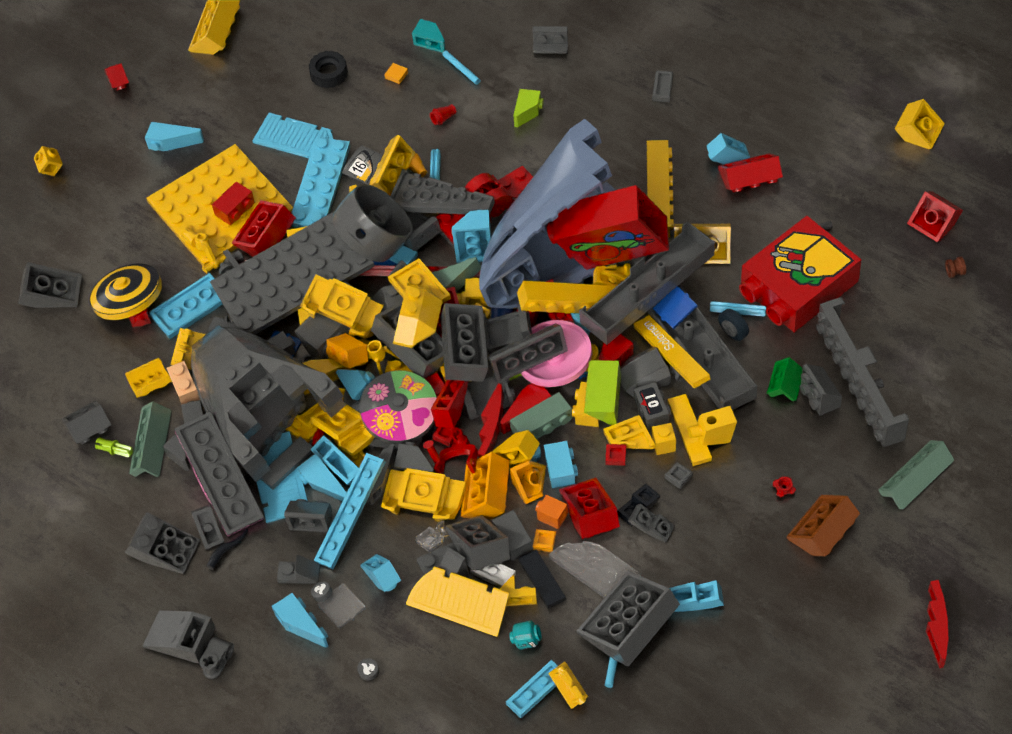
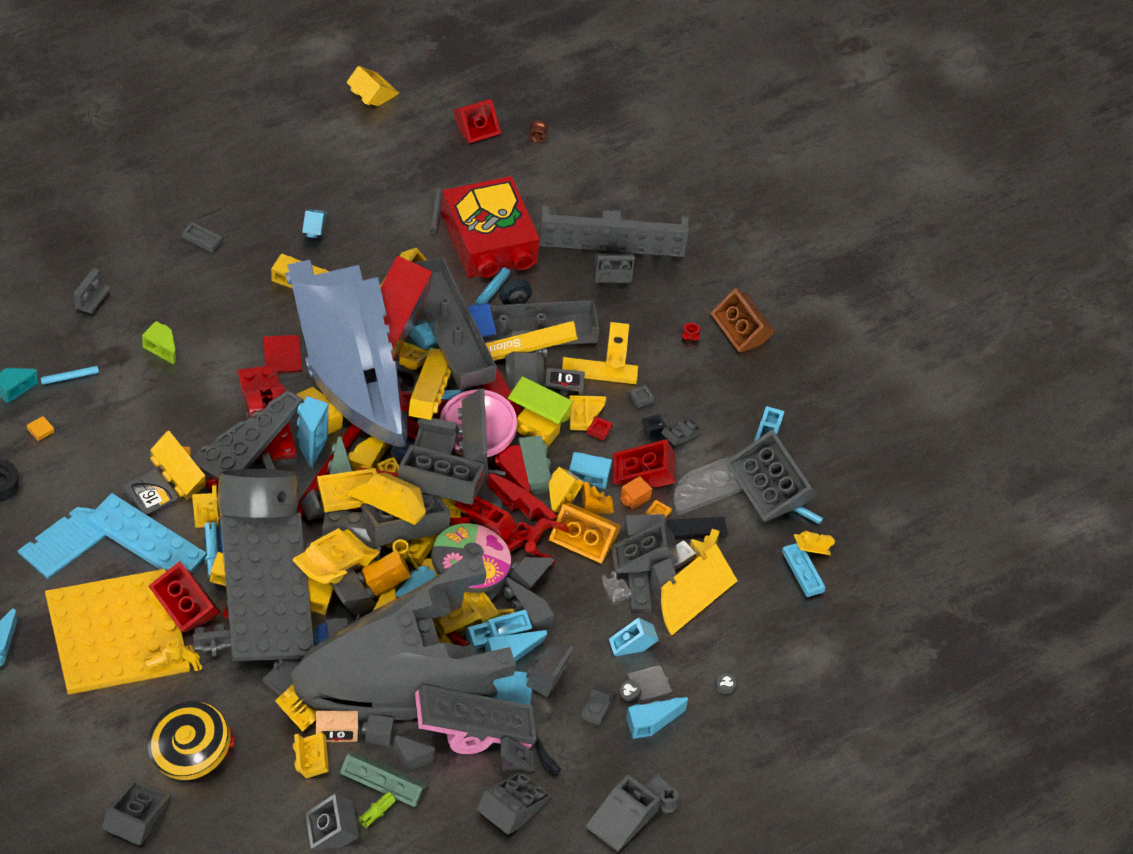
camera: 80 degrees left, 5 degrees down
medium azure tile [149,273,223,339] -> none
red brick [211,181,255,226] -> none
medium azure plate [314,453,386,569] -> none
yellow piece [381,468,466,522] -> none
red cone [430,104,457,125] -> none
medium azure axle [430,149,441,180] -> none
teal head [509,620,542,650] -> none
yellow brick [652,423,676,455] -> none
red slope [718,153,783,192] -> none
green panel [767,357,803,401] -> none
sand green panel [878,440,954,510] -> none
red slope [926,580,948,668] -> none

